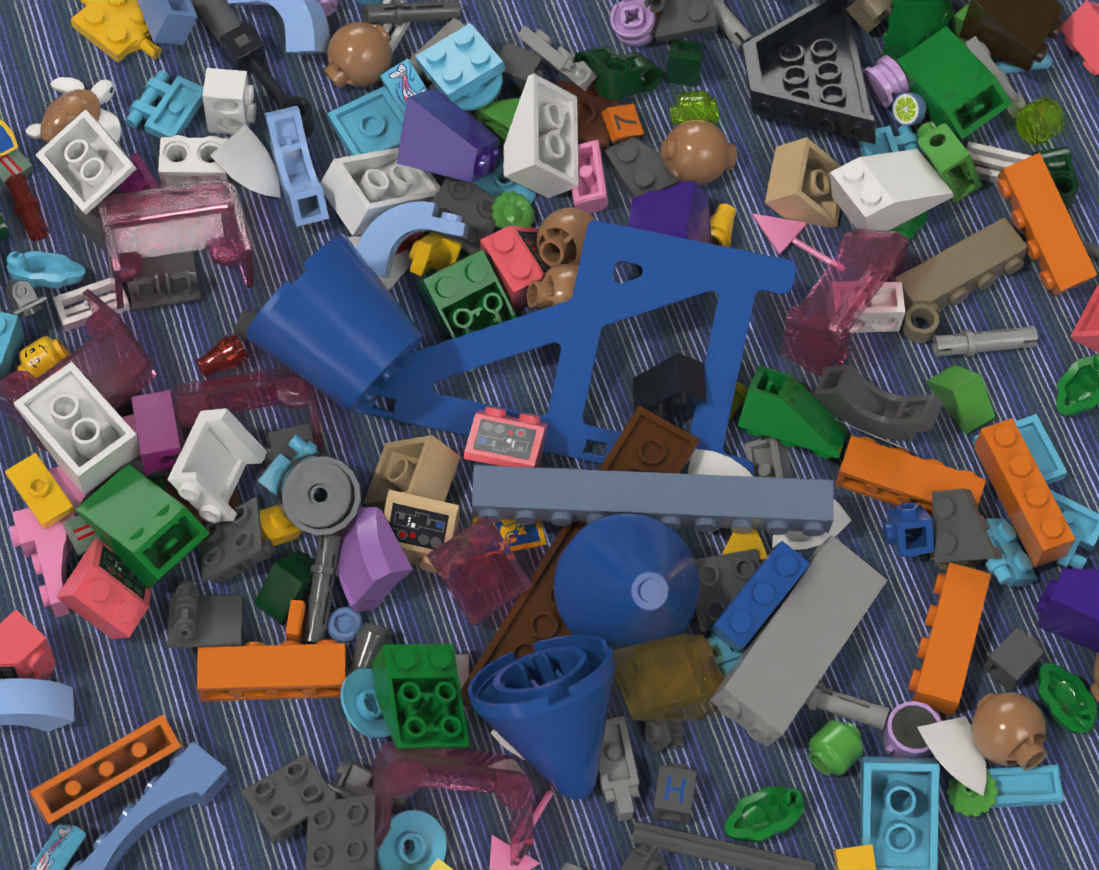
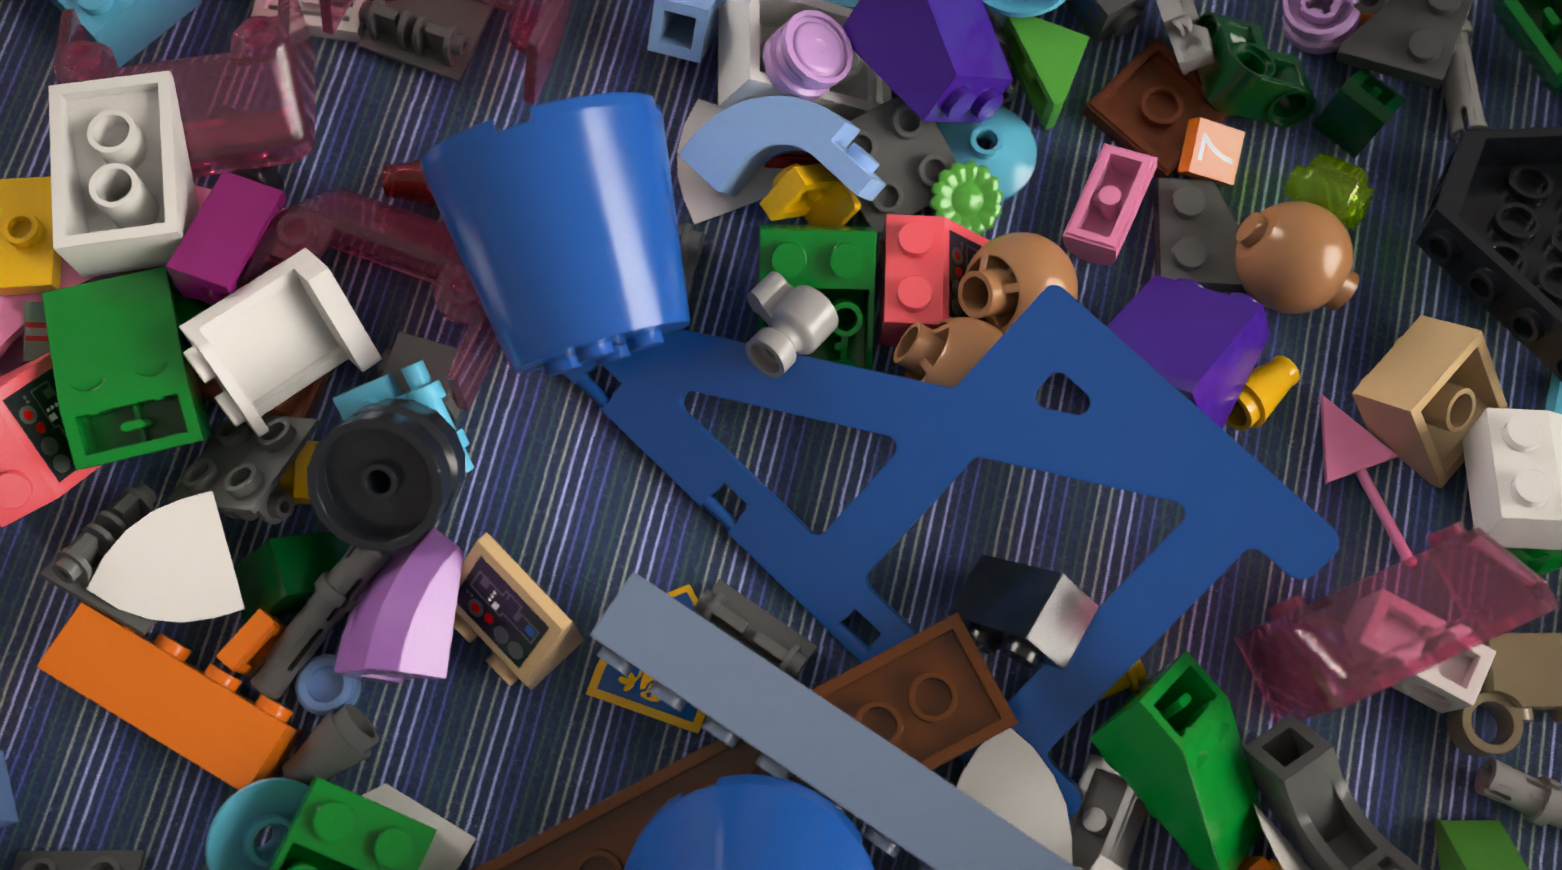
camera: 30 degrees right, 10 degrees up
yellow head [17,336,72,385] -> none
tan slope [363,435,461,511] -> none
clear pink brick [426,515,533,626] -> none
slope [463,406,548,468] -> none
white slope [503,73,579,198] -> none
none -> white sticker [87,491,245,623]
none -> light grey piece [745,271,839,378]
none -> lavender wheel [762,10,853,102]

